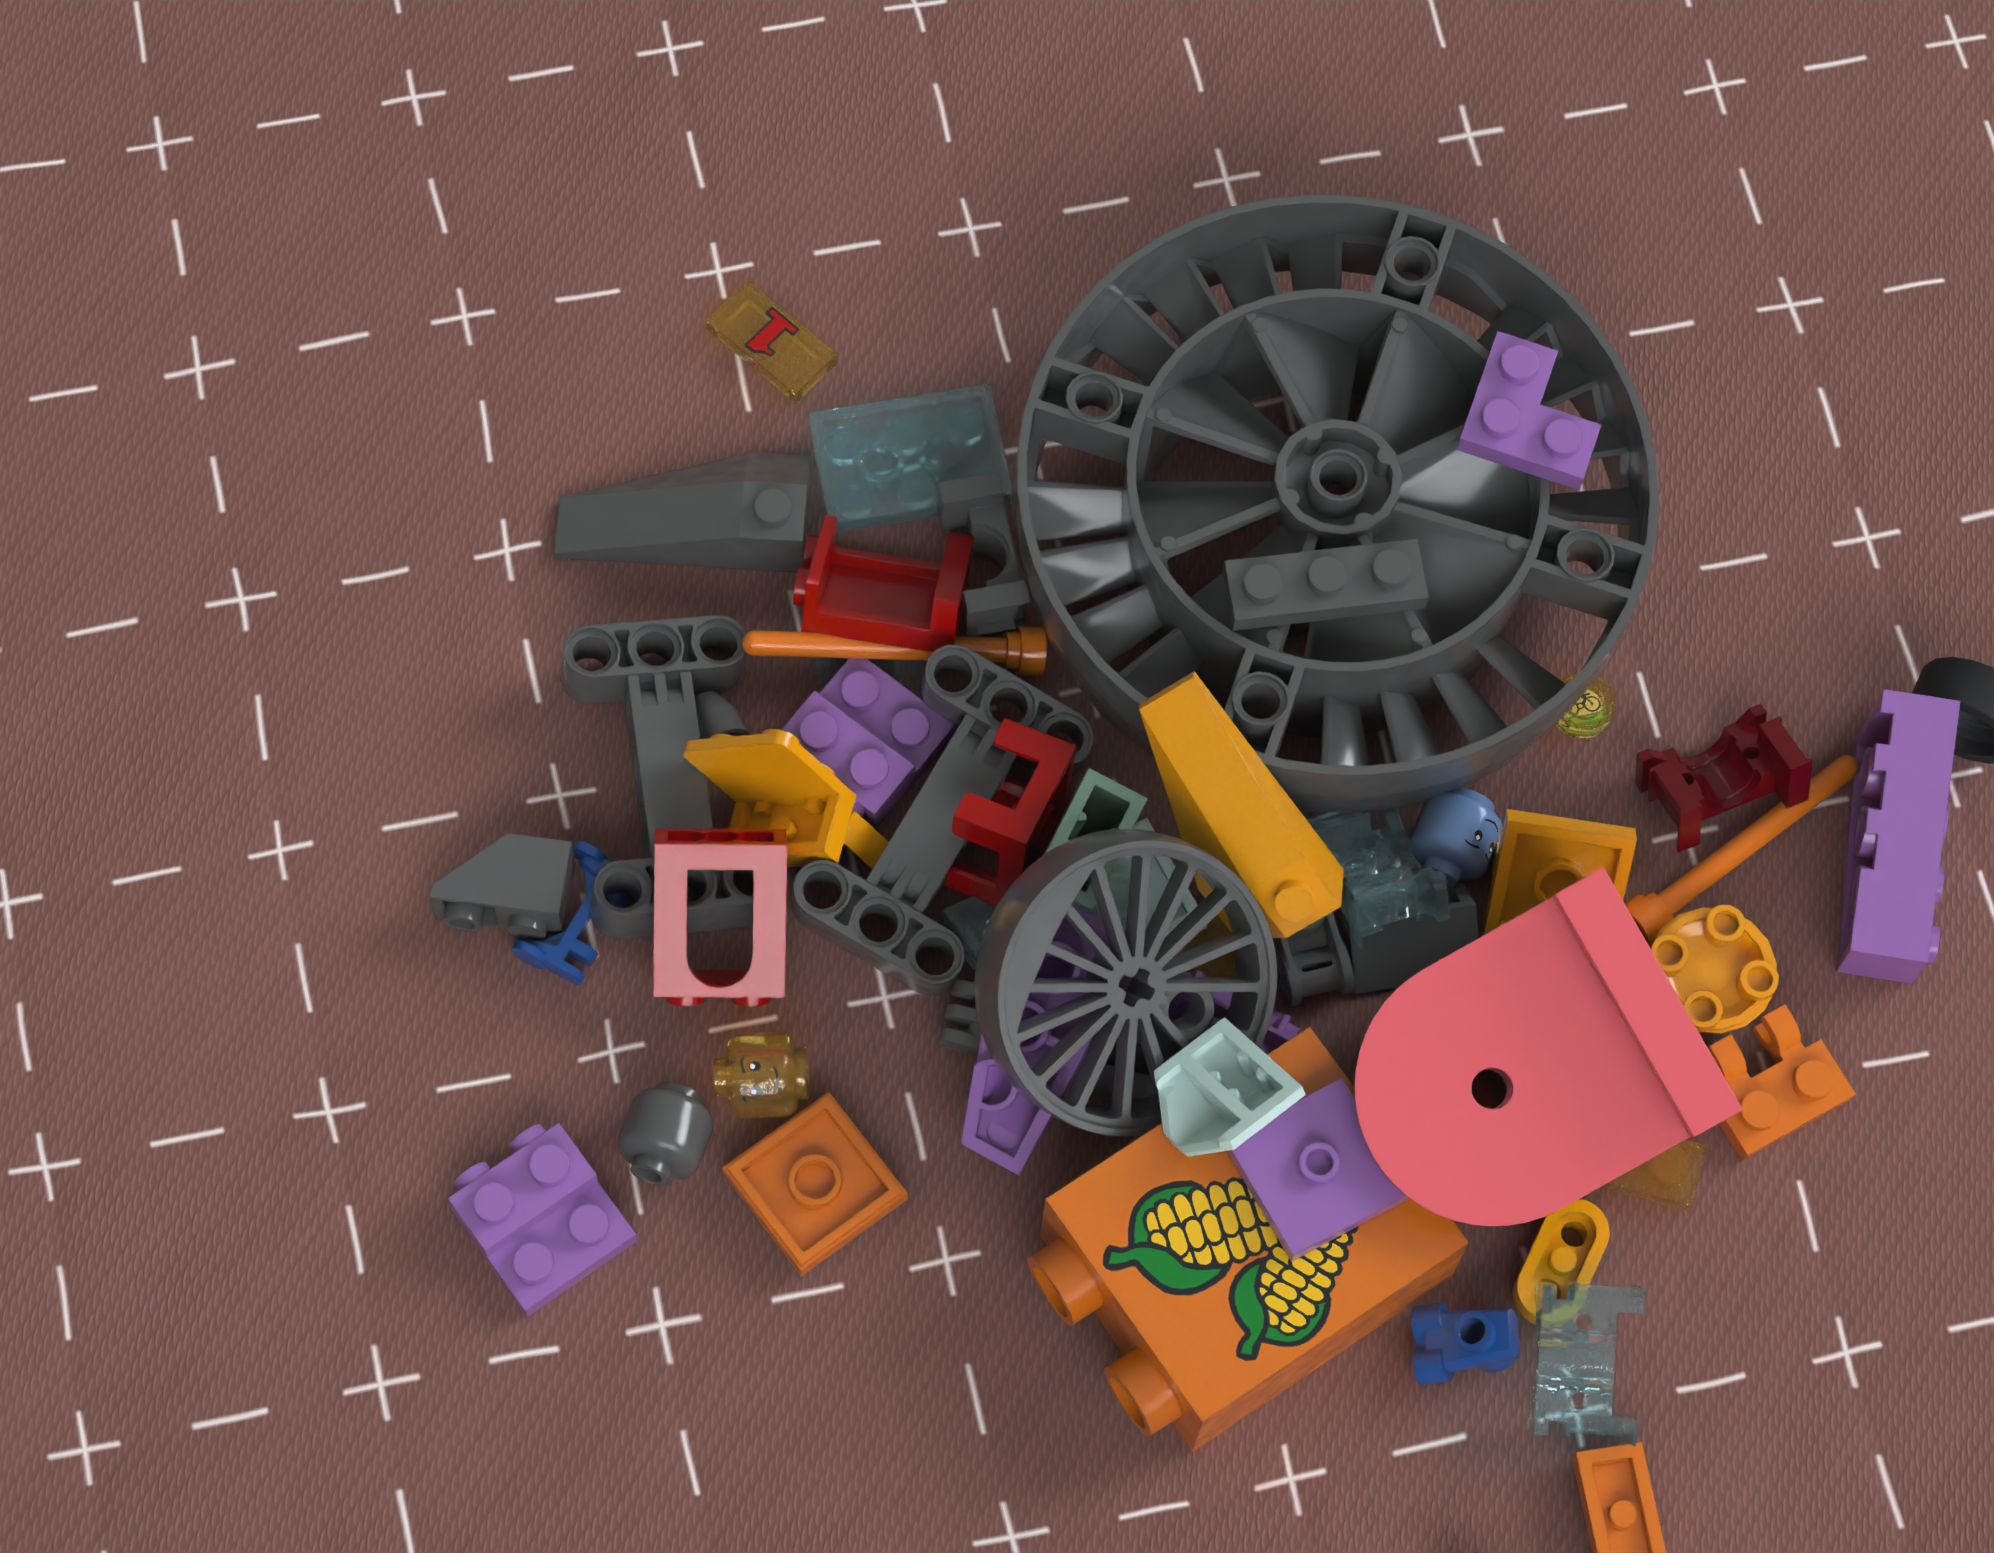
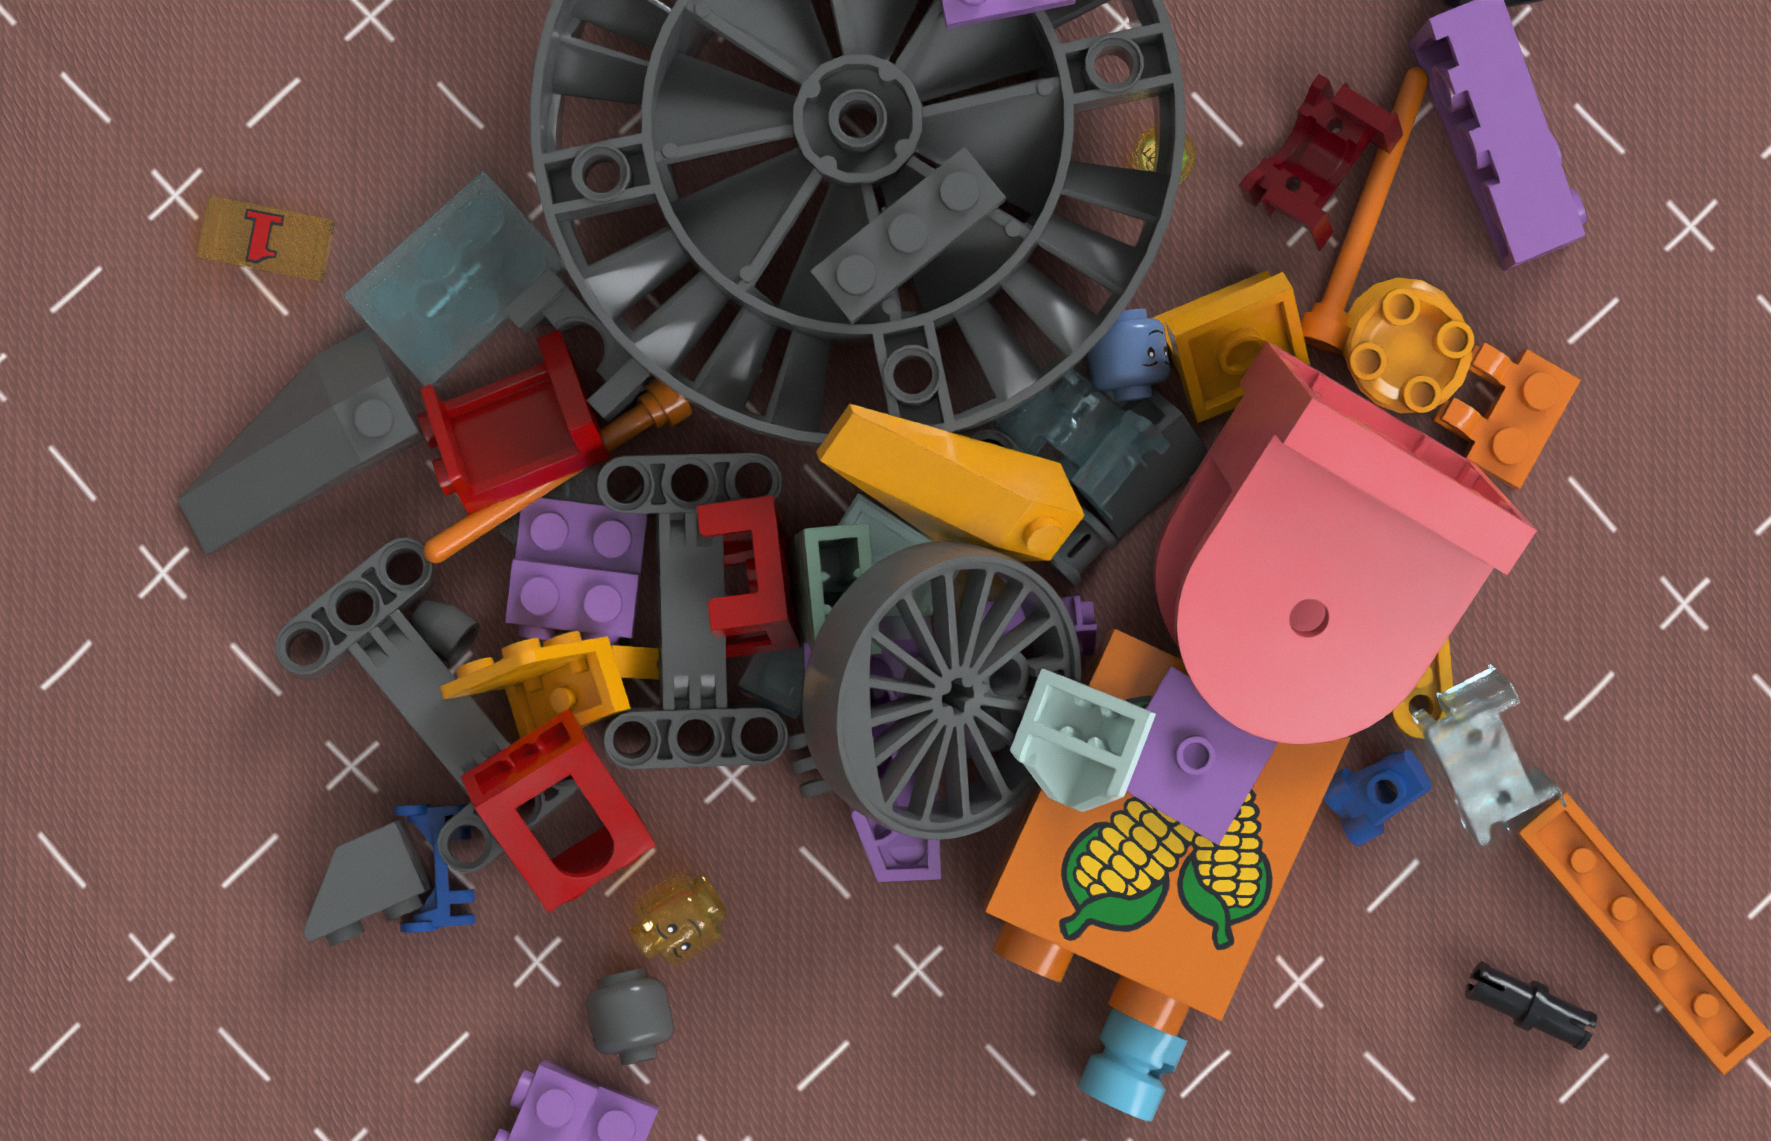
camera: 30 degrees left, 20 degrees up
orange plate [722,1092,908,1277] -> none
none -> medium azure wheel [1077,1007,1188,1122]

